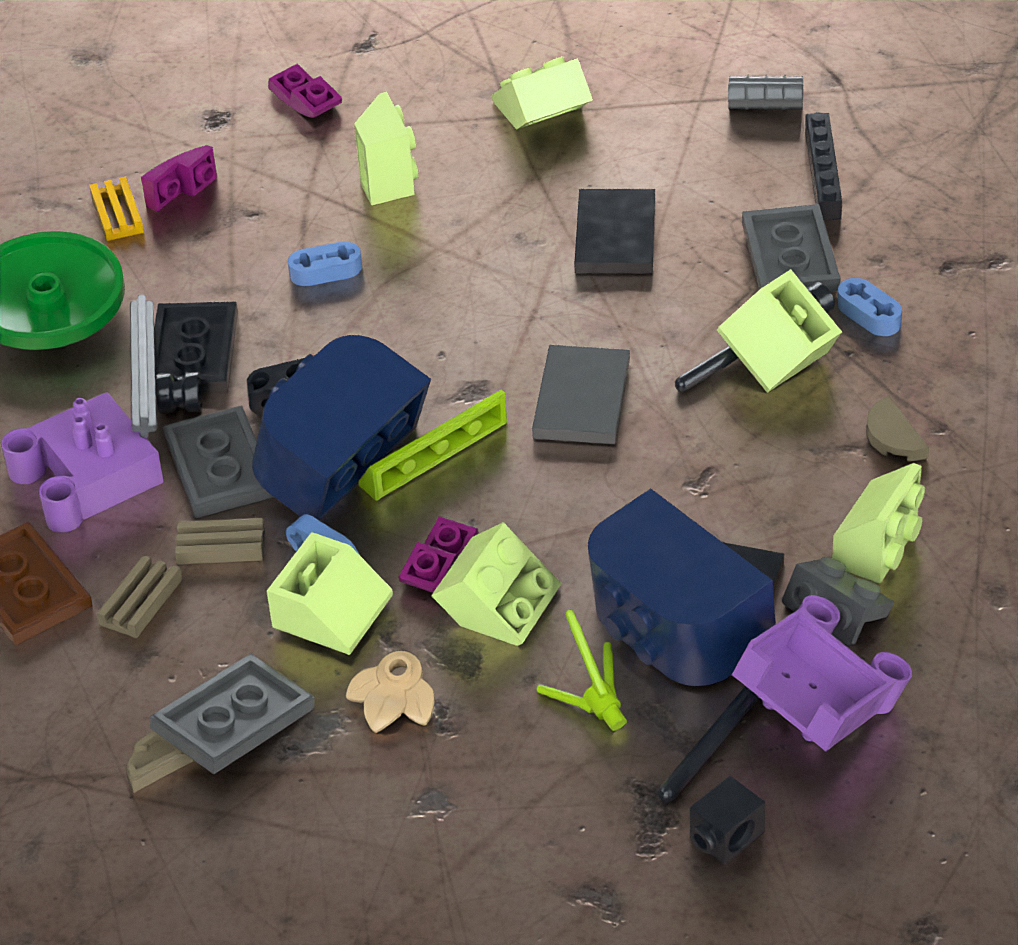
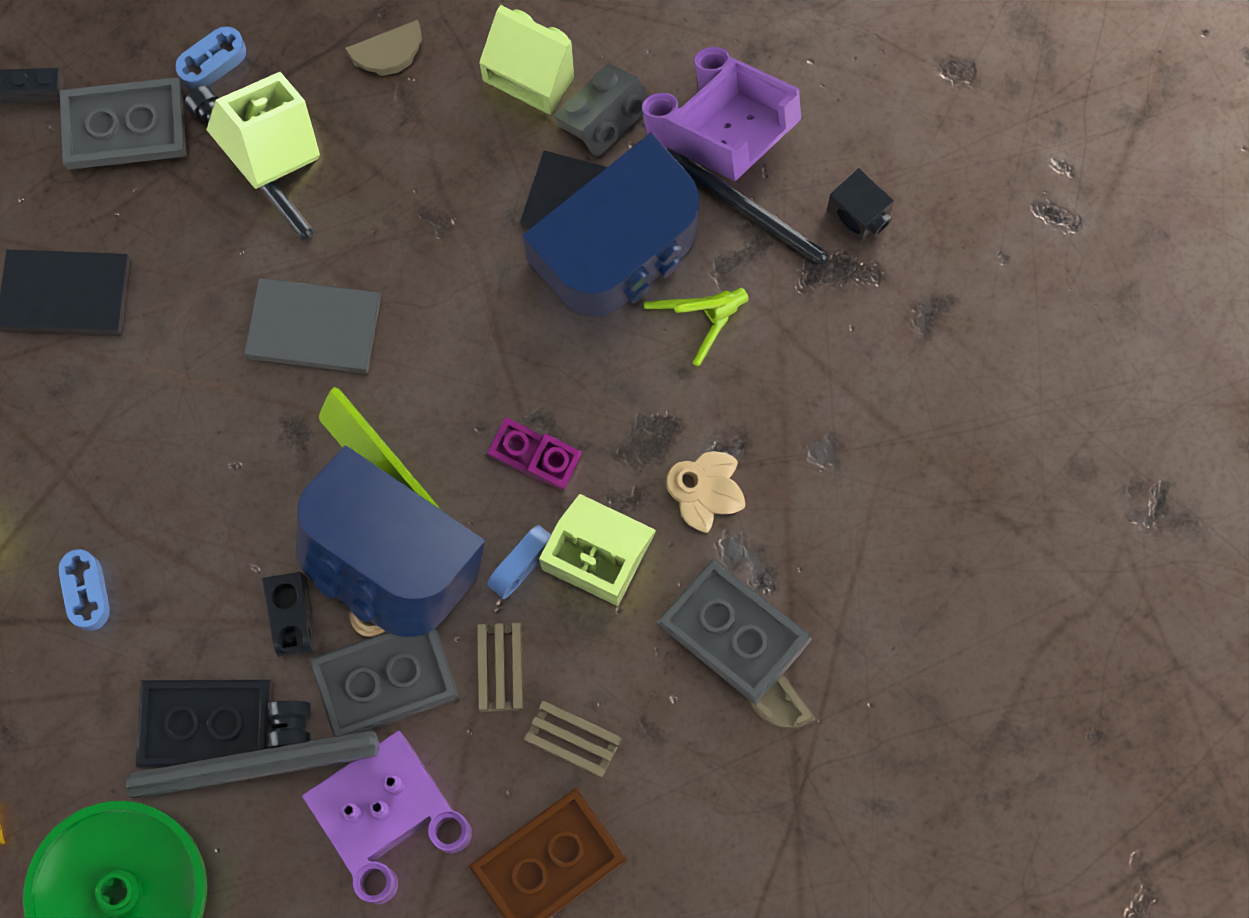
camera: 90 degrees left, 30 degrees up
yellowish green slope [431,522,562,646] -> none

